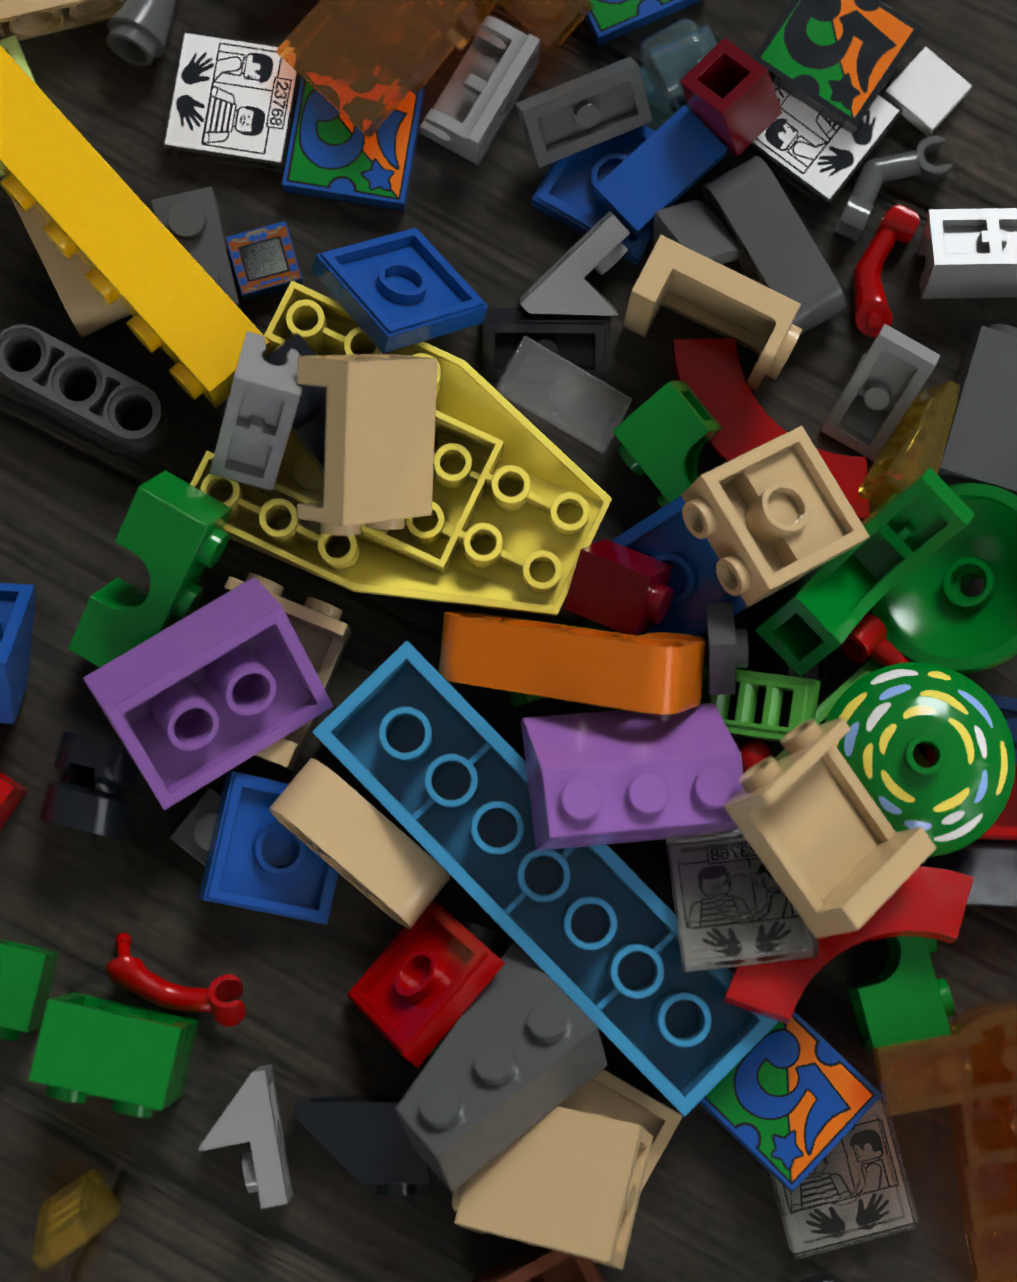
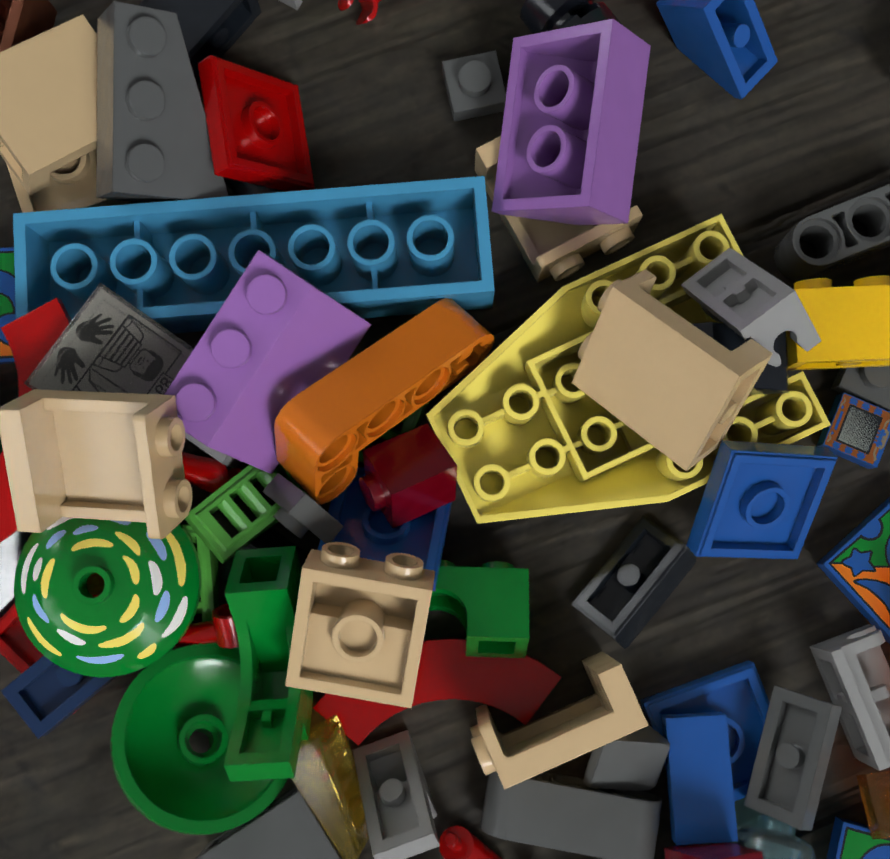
camera: 140 degrees right, 0 degrees up
green arch [68,470,232,667] -> none
blue tile [198,771,339,925] -> none
tan beam [268,758,451,929] -> none
clear slope [494,335,632,455] -> none
light grey slope [520,210,630,316] -> none

